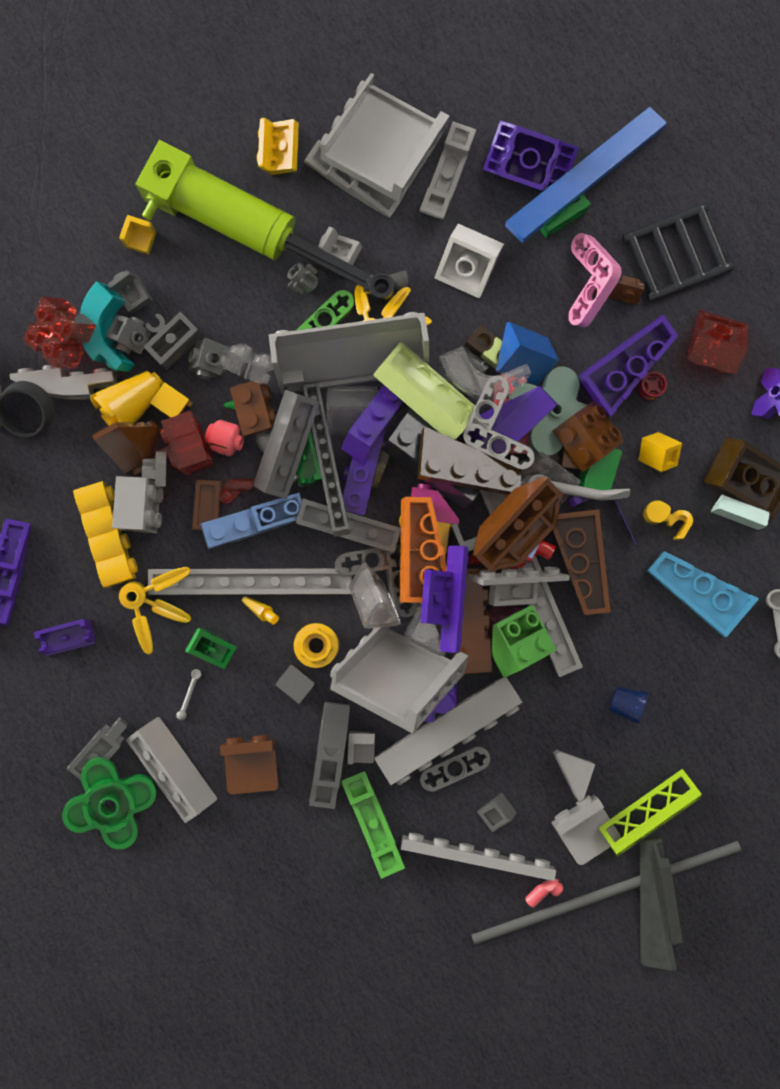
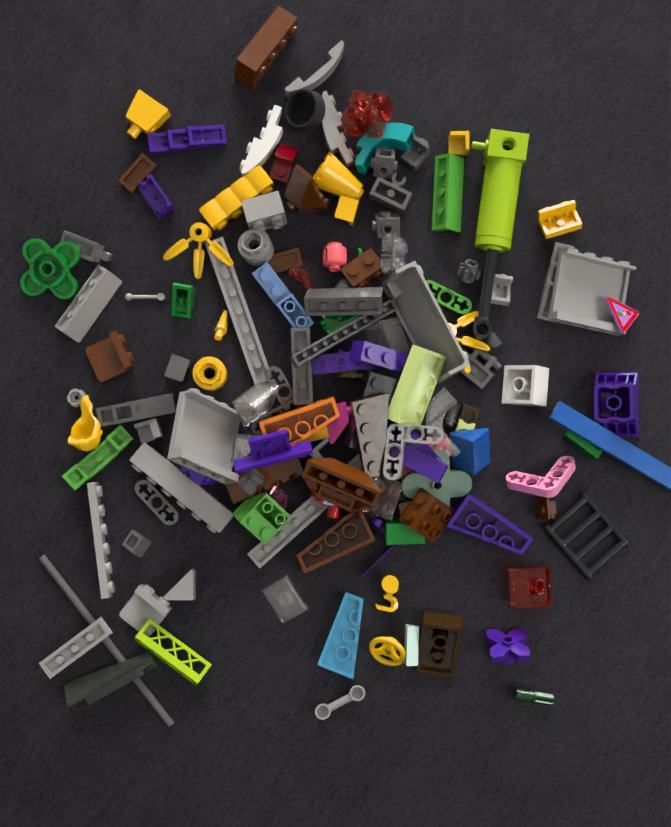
camera: 70 degrees right, 0 degrees up
light grey tile [142,451,166,486] -> none
clear red brick [153,411,215,476] -> none
light grey slope [420,121,476,220] -> none
light grey bracket [468,567,570,606] -> none
coral arm [525,878,563,908] -> none
light grey piece [527,474,630,500] -> none
clear blue piece [609,686,648,724] -> none
dark red wheel [637,372,667,401] -> none
yellow panel [638,432,682,472] -> none
none -> light grey plate [39,617,113,679]
none -> light grey plate [67,388,86,407]
none -> yellow piece [68,395,102,451]
none -> reddish brown tile [118,153,157,193]
none -> light grey piece [238,229,274,266]
none -> dark grey wheel [238,469,266,495]
none -> white slope [239,105,283,177]
none -> clear slope [262,575,308,623]
none -> dark red slope [269,143,299,185]
none -> yellow piece [369,637,406,666]
none -> bright green panel [432,153,464,233]
none -> dark grey plate [460,346,502,390]
none -> piece [604,296,639,334]

